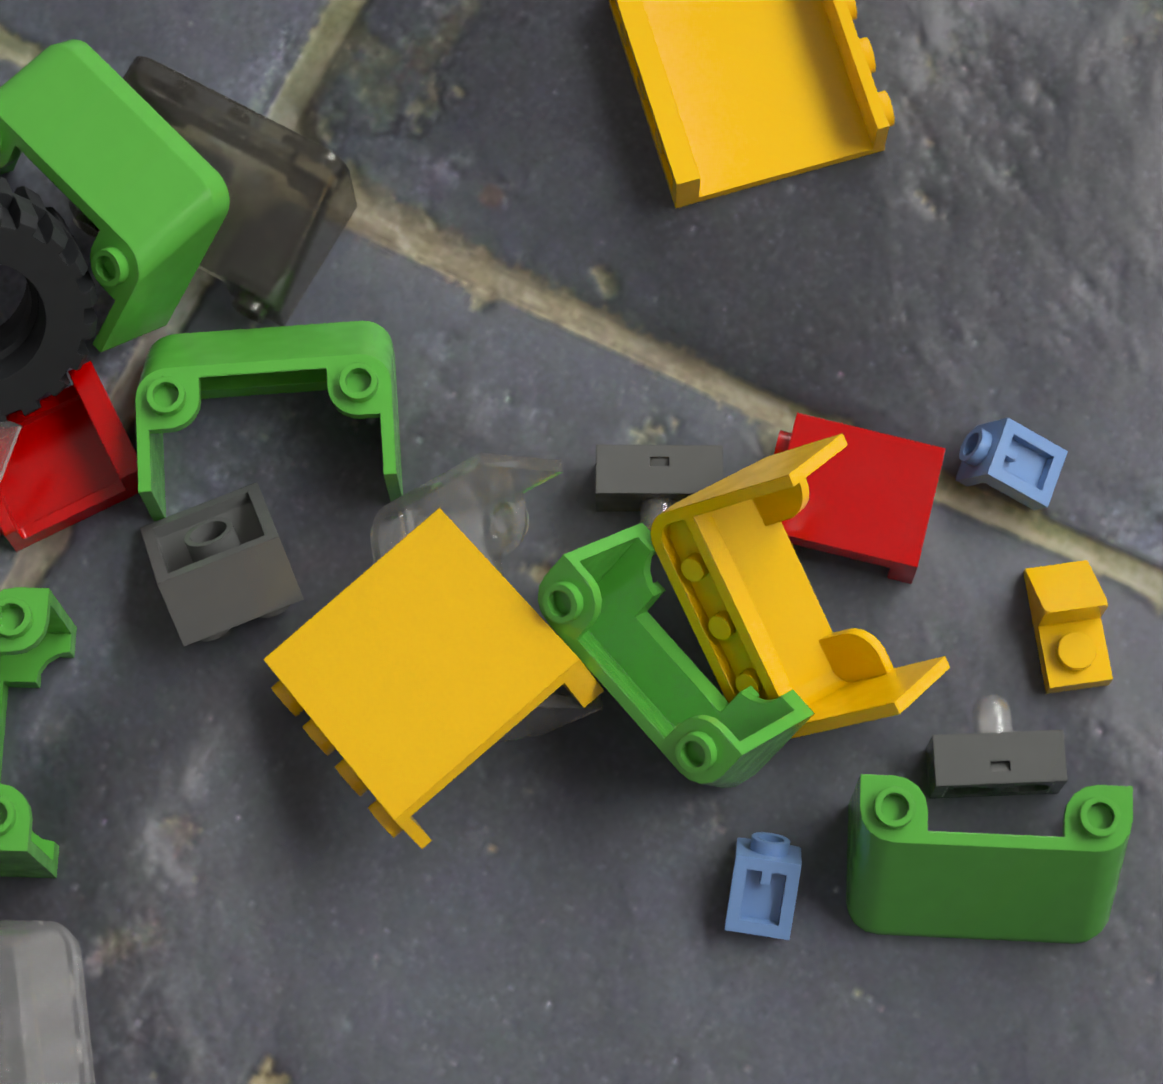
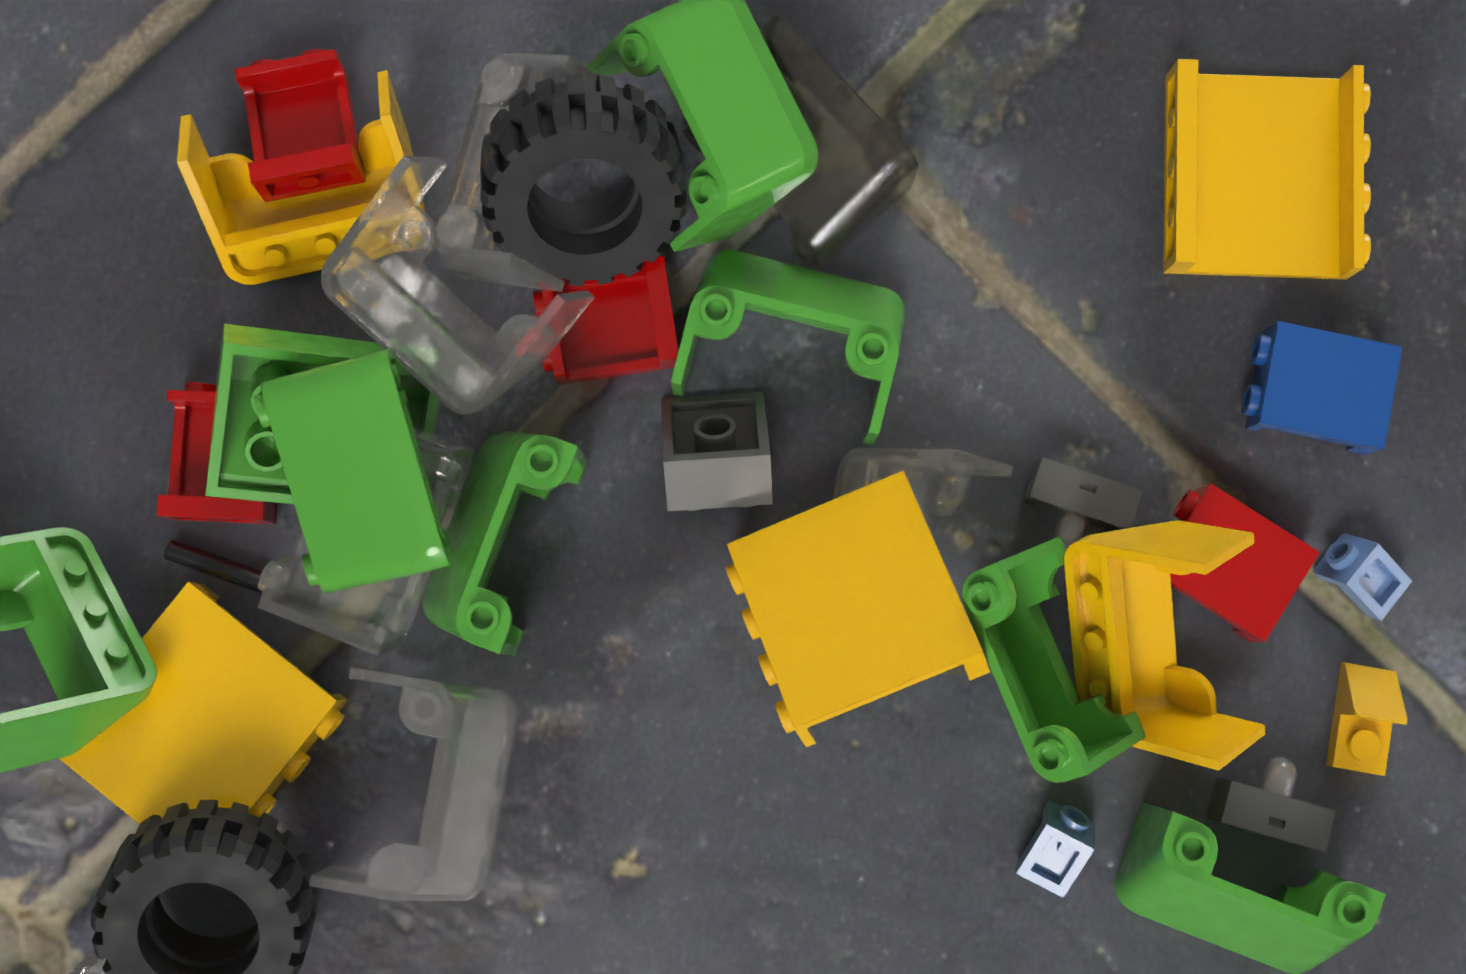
camera: 15 degrees right, 10 degrees up
none -> blue panel [1241,321,1402,455]

